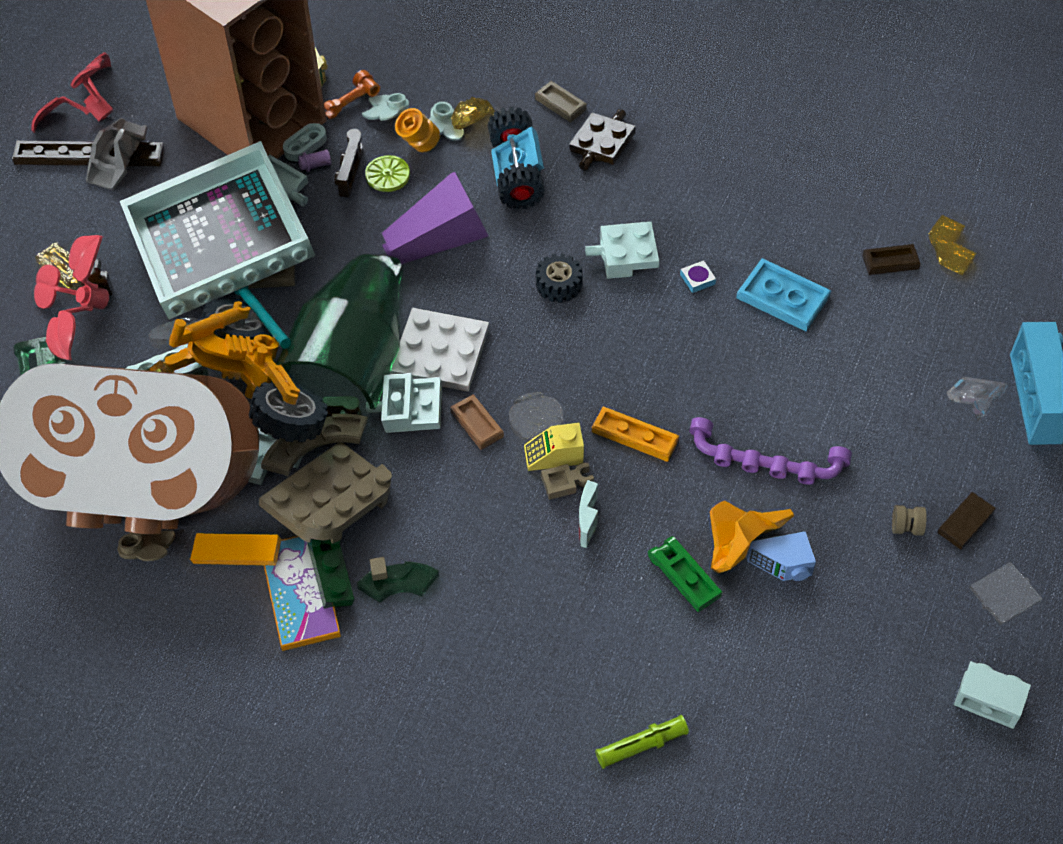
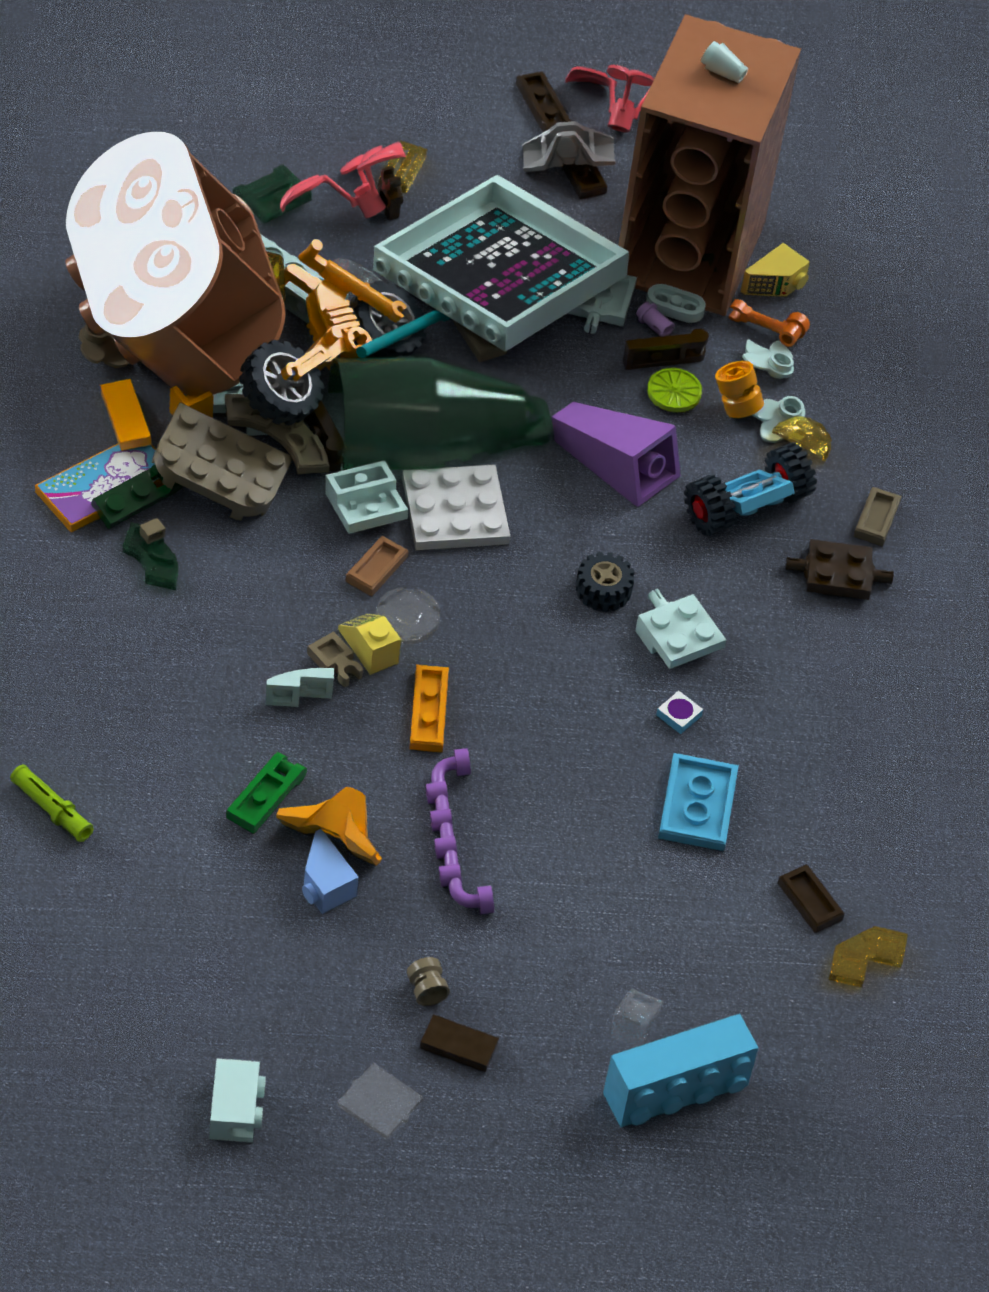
camera: 60 degrees right, 5 degrees down
none -> light orange panel [169,386,214,418]

